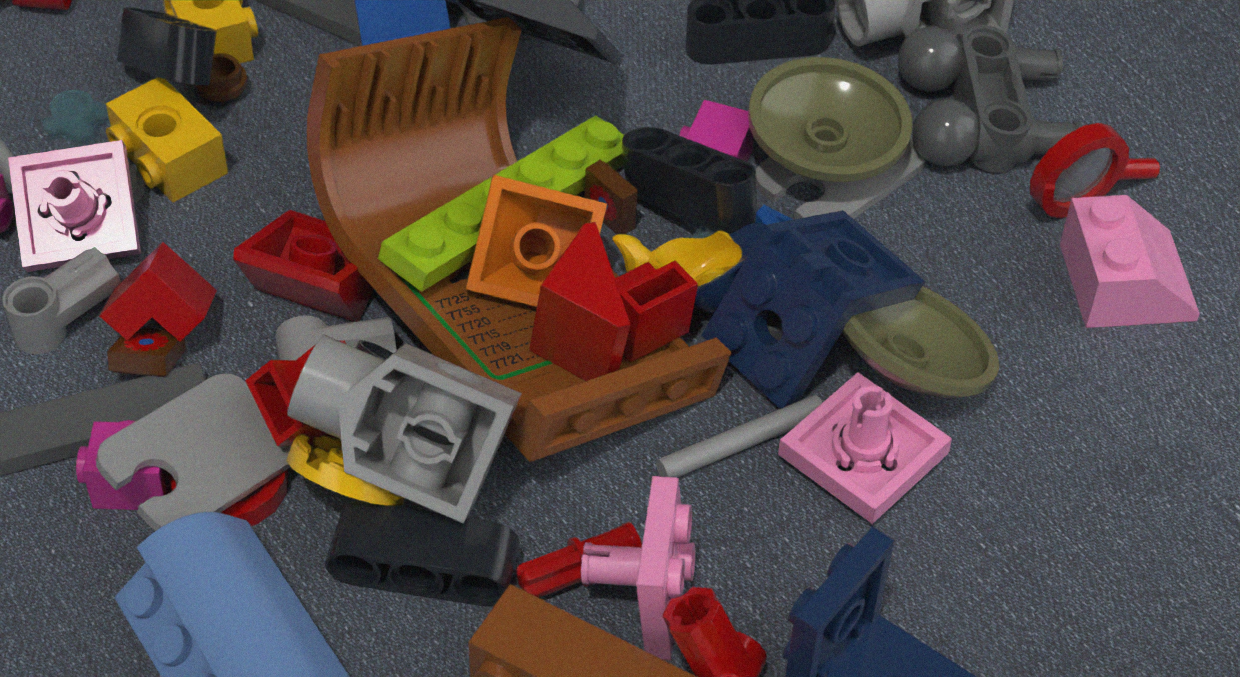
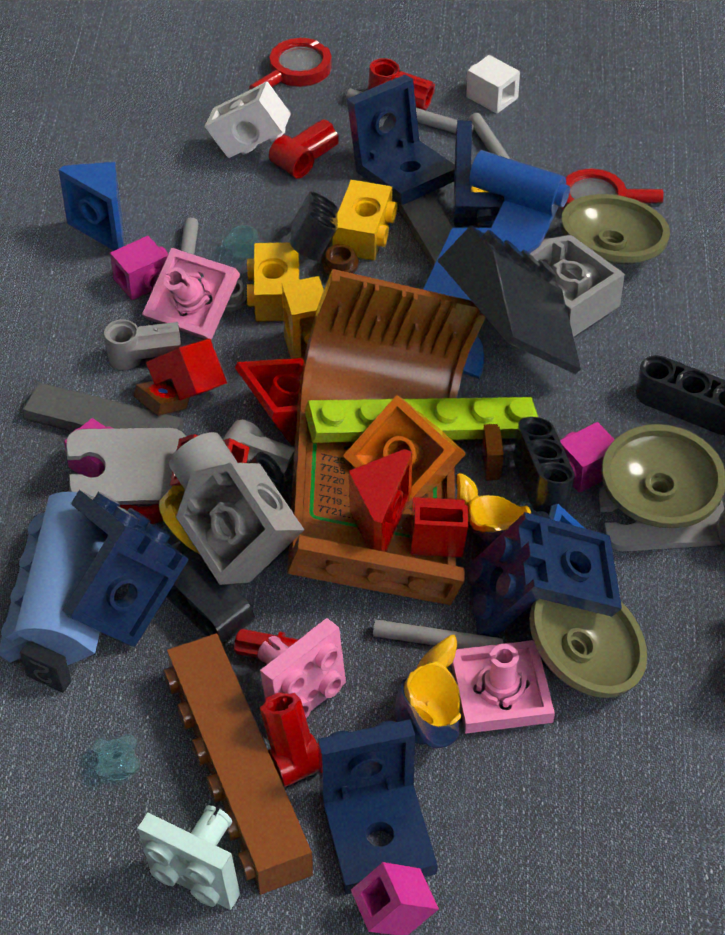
camera: 40 degrees right, 0 degrees up
none -> dark blue bracket [62,490,189,647]
none -> yellow brick [282,276,324,360]
none -> yellow hair [394,635,461,748]

